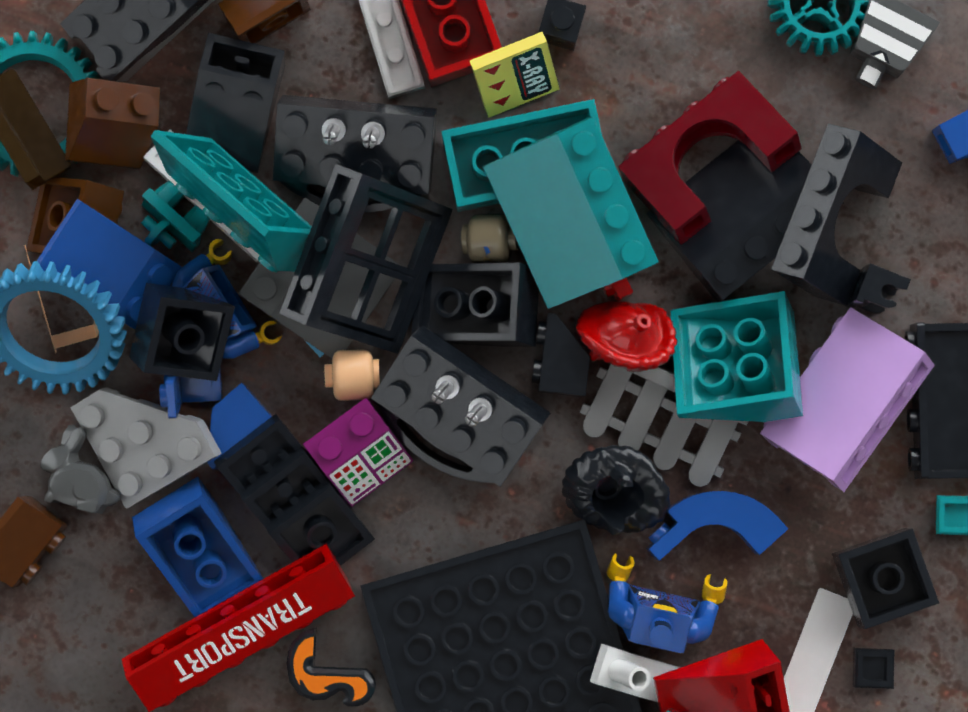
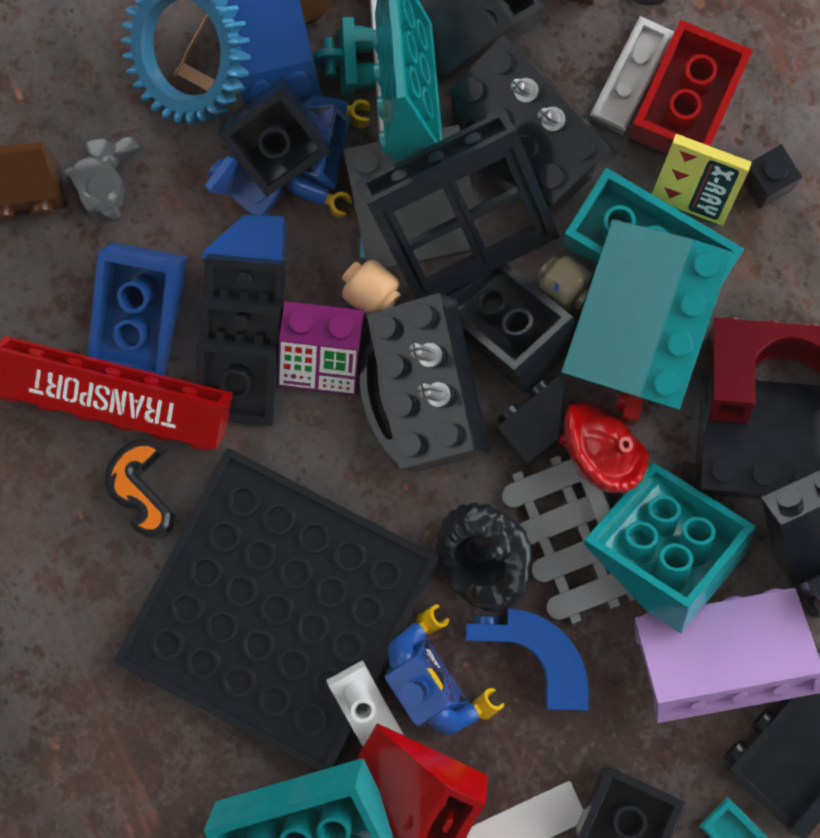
camera: 55 degrees right, 5 degrees down
light grey plate [70,387,222,509] -> none

